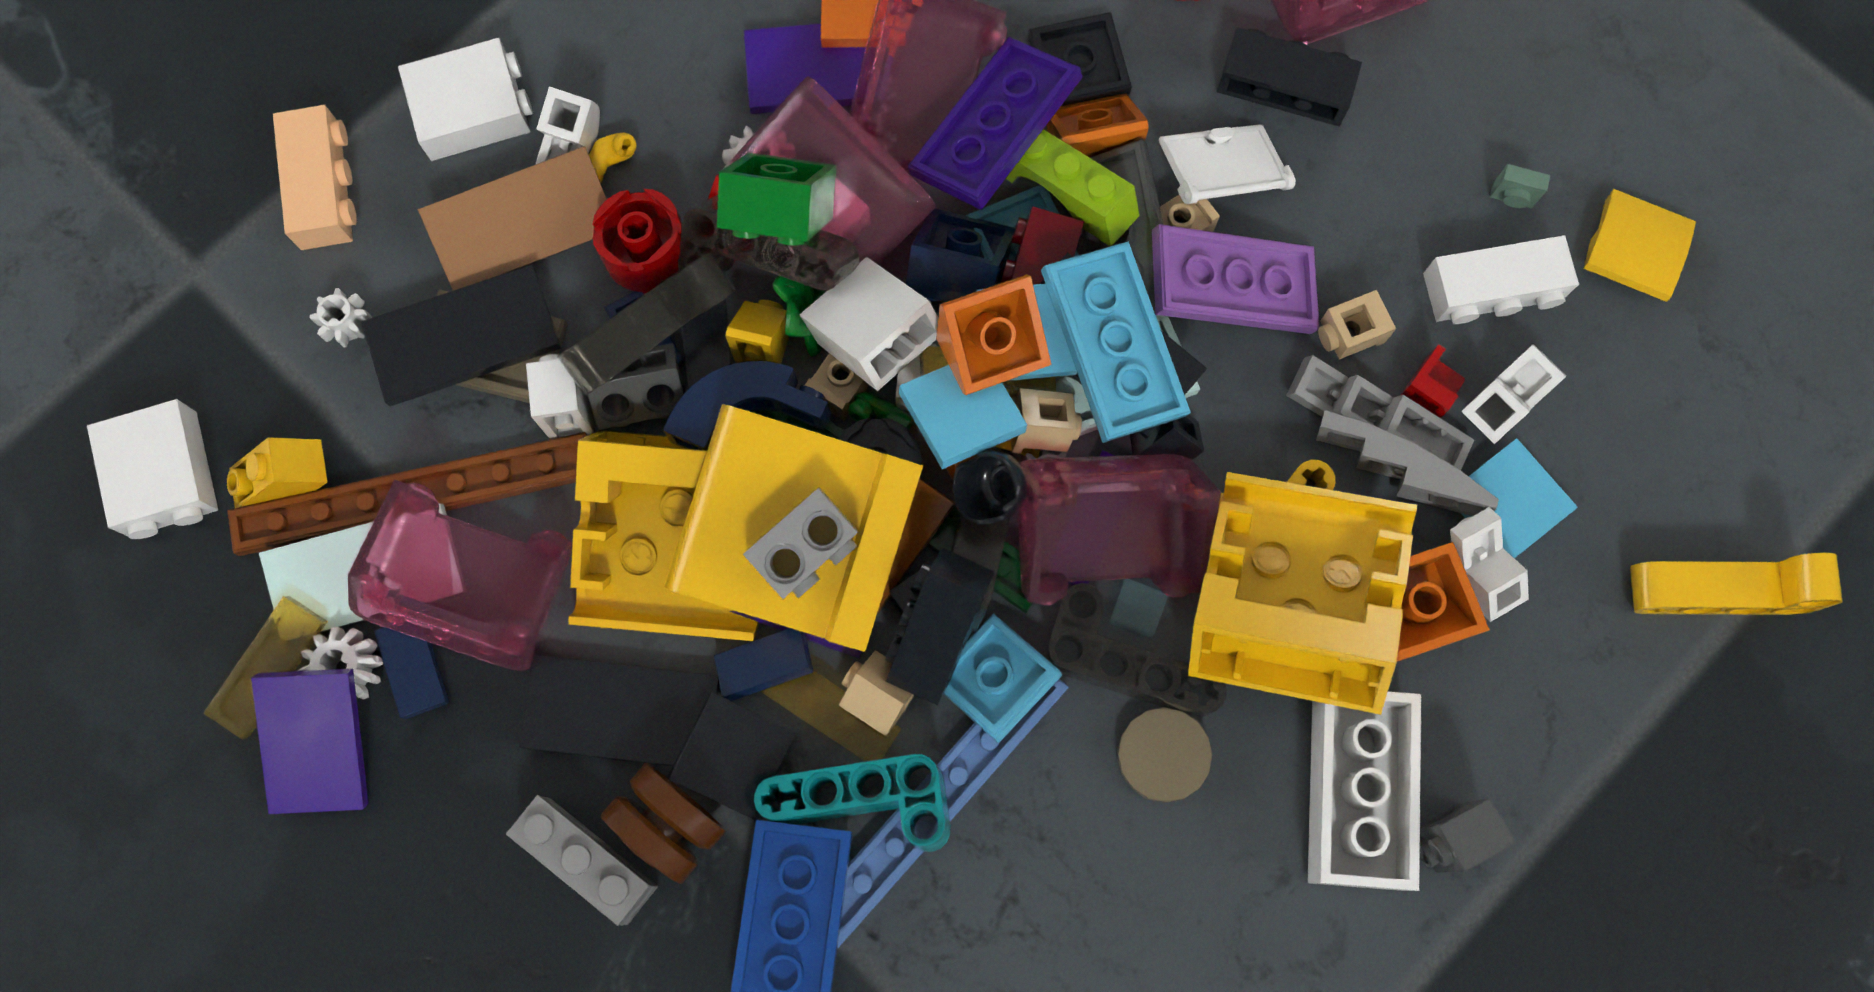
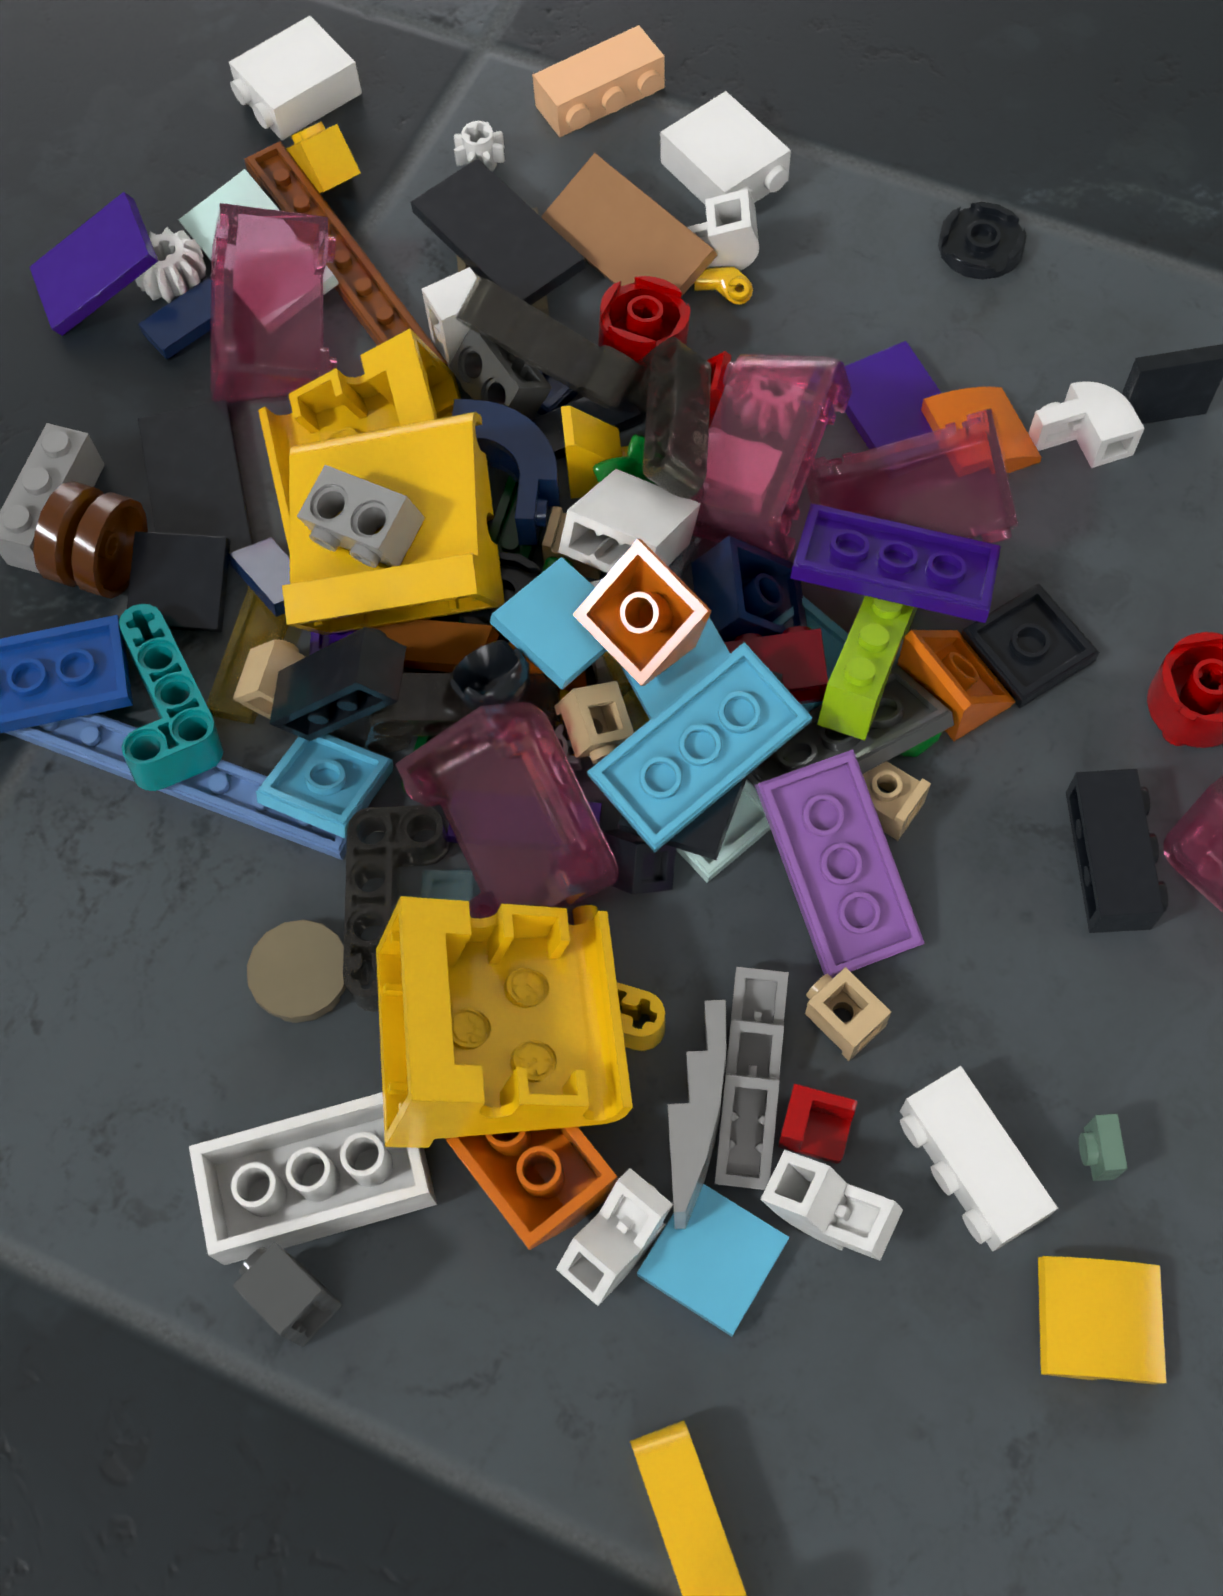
camera: 75 degrees right, 10 degrees down
clear yellow tile [203,596,328,739] -> none
green brick [717,153,836,246] -> none
white door [1159,124,1295,204] -> none

